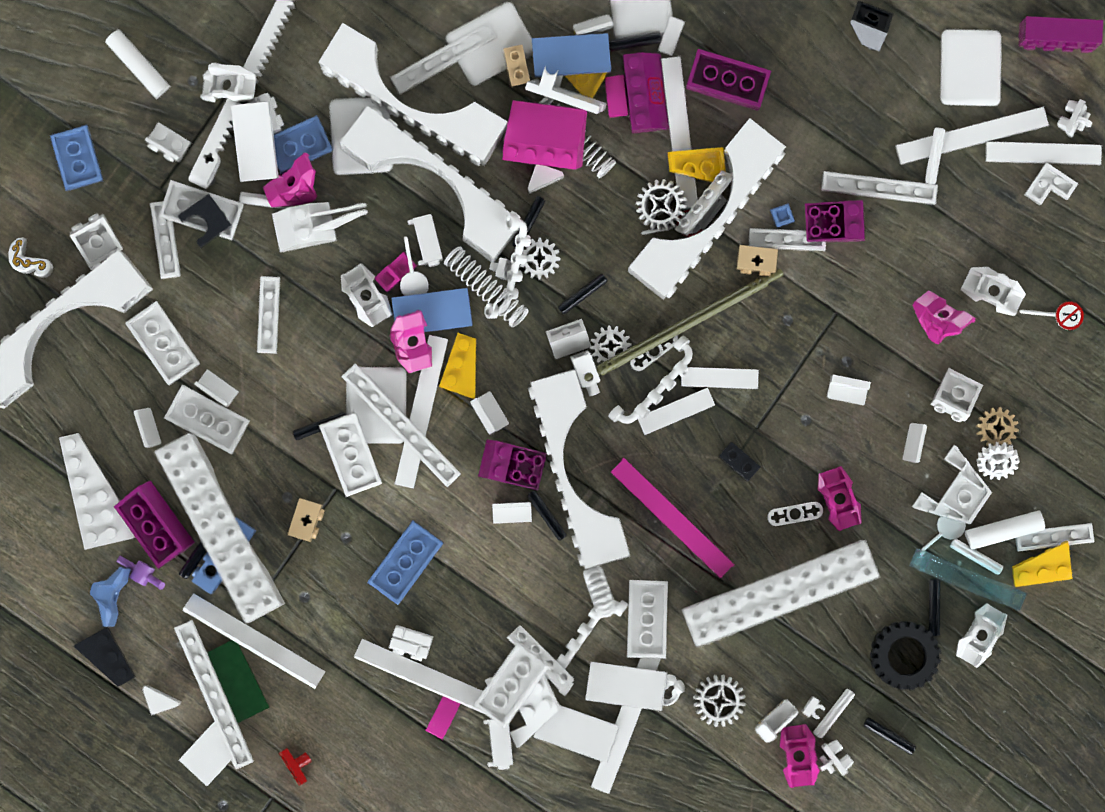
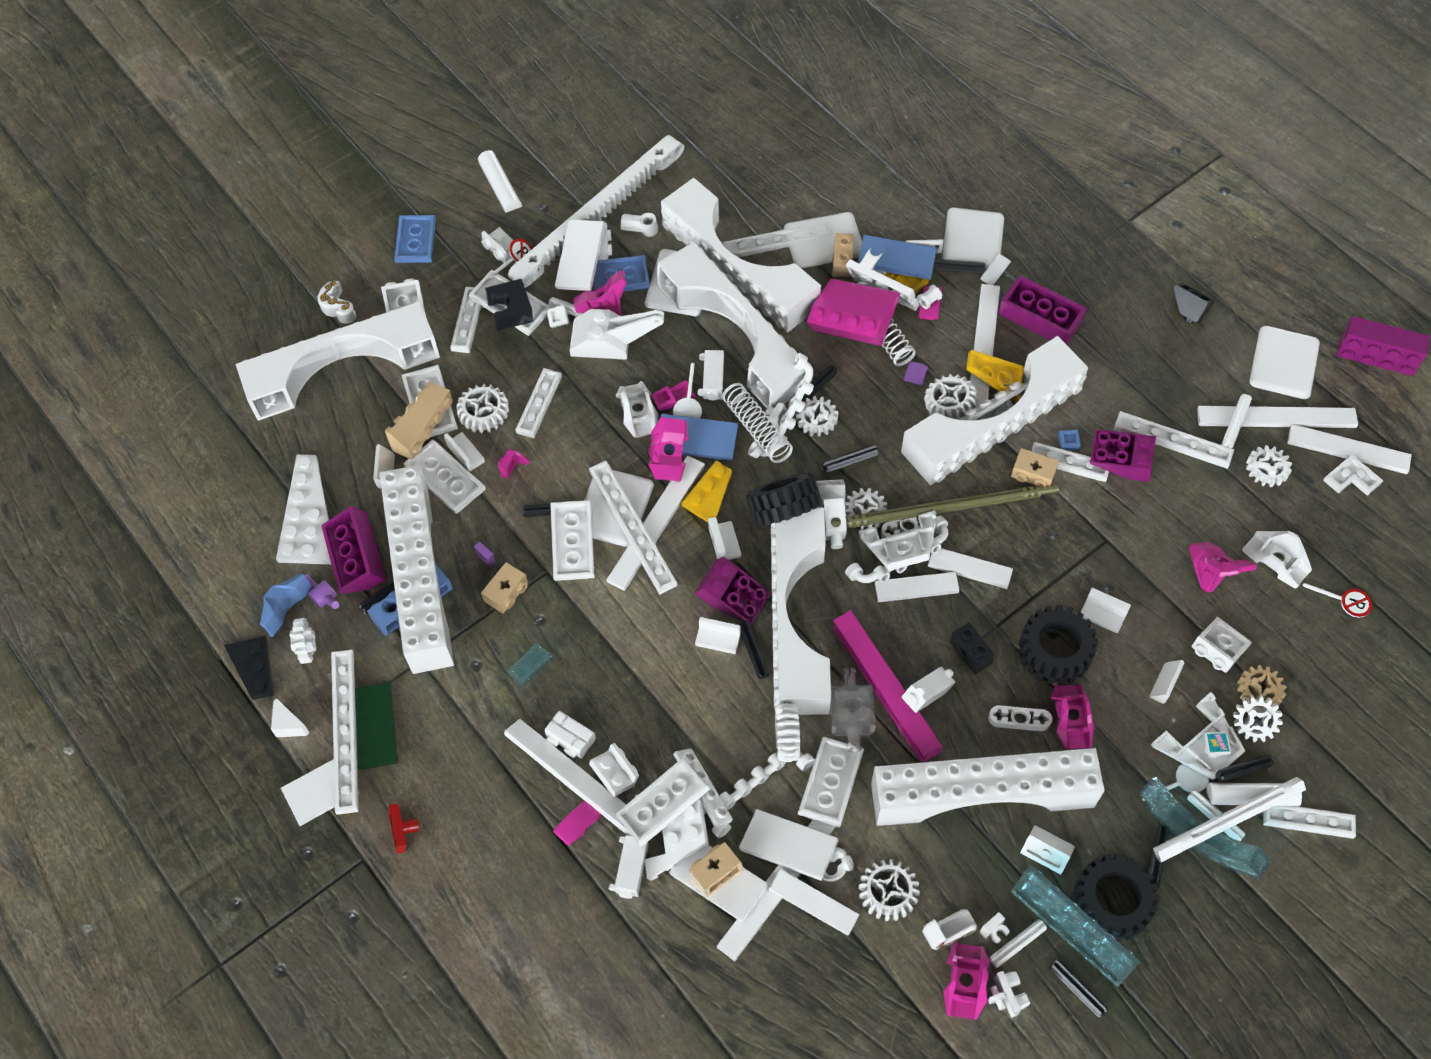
camera: 15 degrees right, 25 degrees down
white tile [183,593,325,689] -> none
white piece [201,63,256,102] -> none
medium blue tile [367,520,443,605] -> none
white slope [528,165,564,194] -> none
magenta slope [623,52,669,134] -> none
white piece [956,603,1007,668] -> none
yellow wing [1012,540,1072,587] -> none
white hips [1057,99,1092,137] -> none
none -> white gear [290,618,317,664]
none -> tan wedge [385,382,453,460]
none -> white gear [456,383,509,433]
none -> medium lavender tile [474,542,496,568]
none -> piece [489,239,533,278]
none -> dark pink plate [498,449,530,479]
none -> clear light blue plate [507,643,552,687]
none -> white tile [546,305,570,328]
none -> white bracket [589,743,639,797]
none -> white piece [621,213,658,237]
none -> tan brick [689,842,743,897]
none -> black tyre [746,472,822,526]
none -> white tile [769,869,859,936]
none -> clear brick [830,668,876,753]
none -> white wing [859,510,937,570]
none -> white brick [902,666,955,713]
none -> medium lavender tile [904,361,928,385]
none -> white bush [917,285,942,309]
none -> clear light blue plate [1011,865,1140,987]
none -> black tyre [1018,605,1098,685]
none -> white panel [1020,825,1075,874]
none -> white piece [1153,777,1306,862]
none -> tile [1203,732,1231,756]
none -> black axle [1215,755,1274,783]
none -> white gear [1246,445,1292,487]

